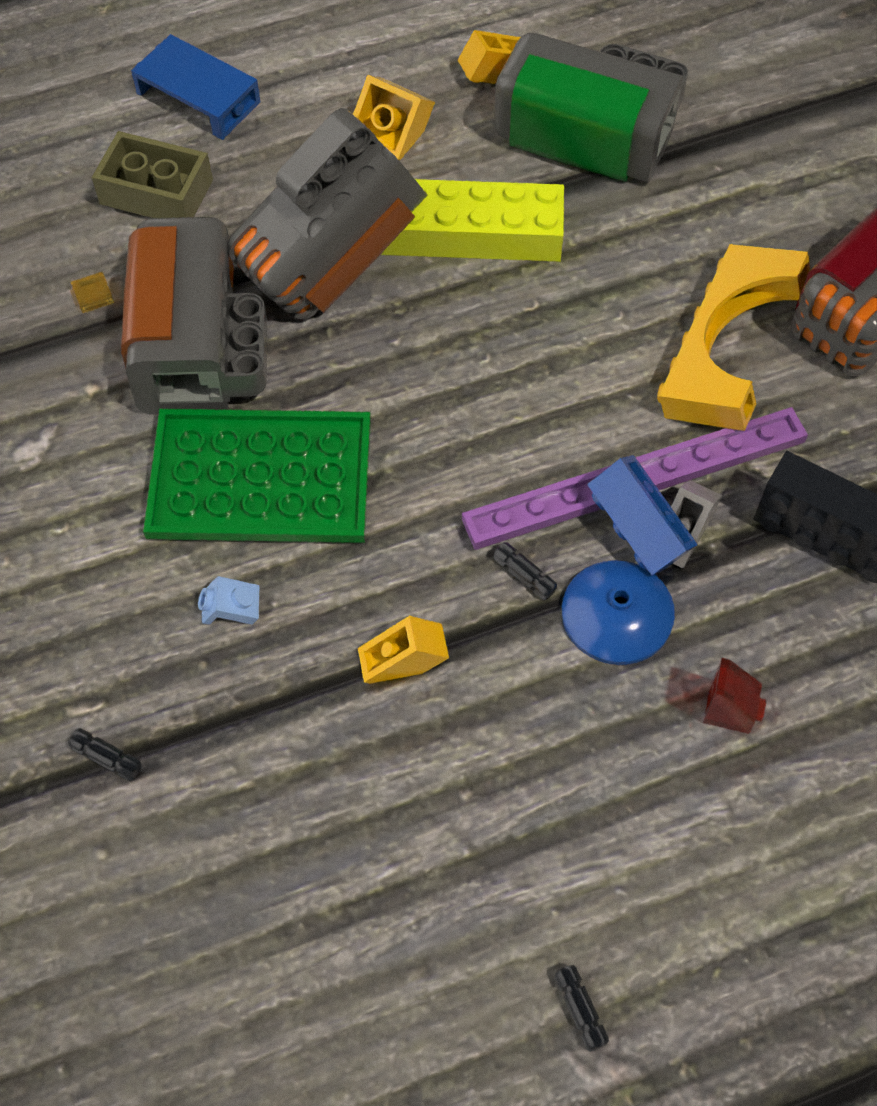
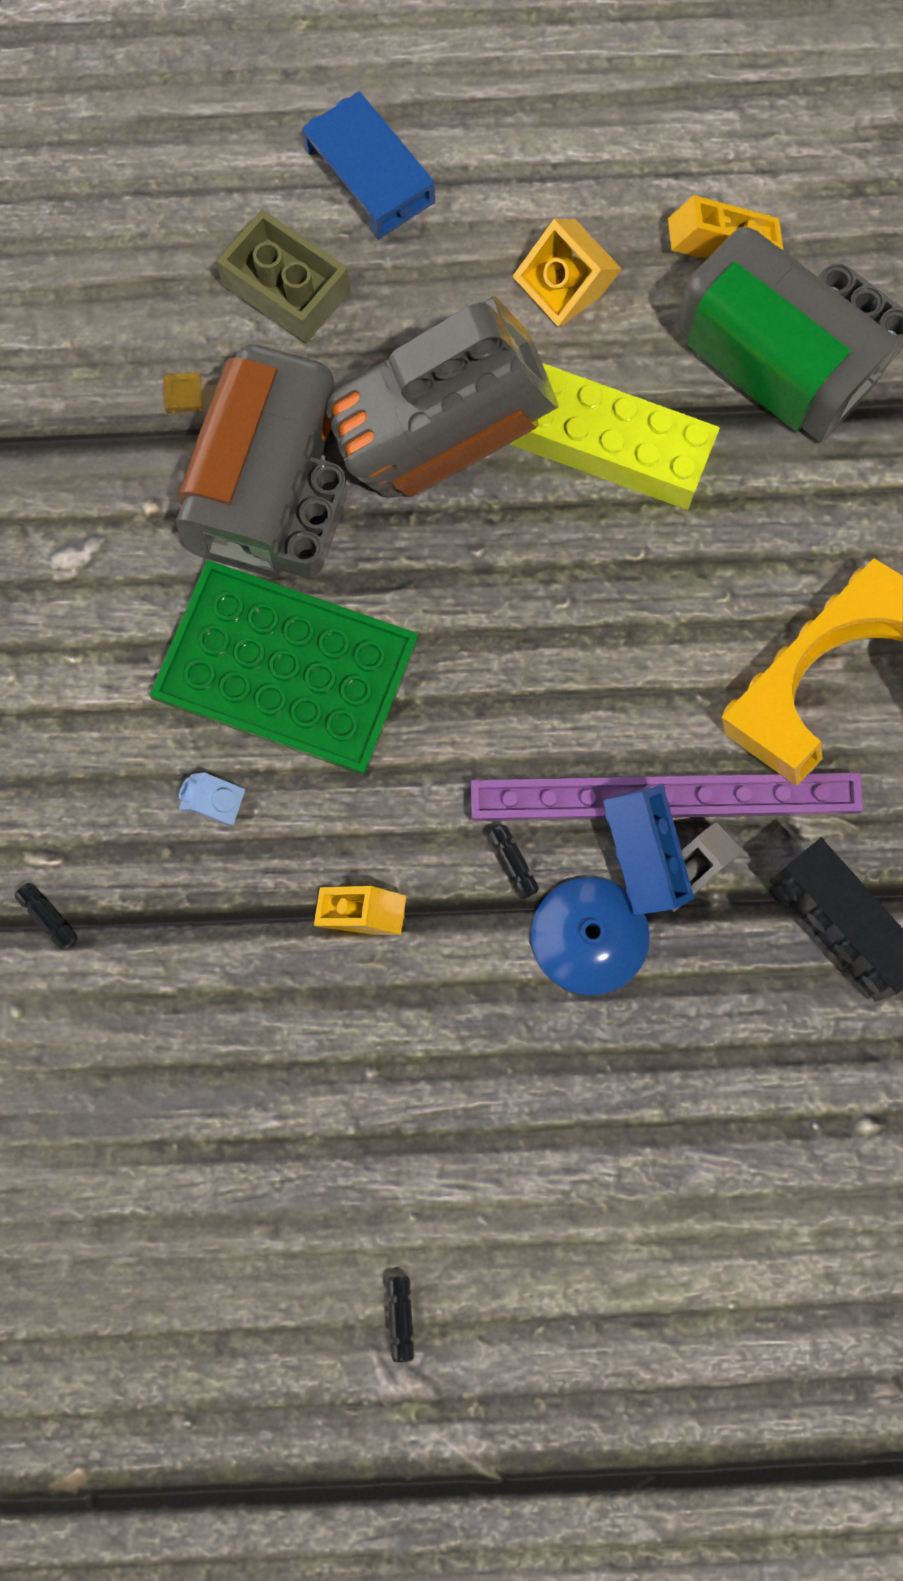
camera: 20 degrees right, 15 degrees up
clear red slope [703,658,766,734] -> none

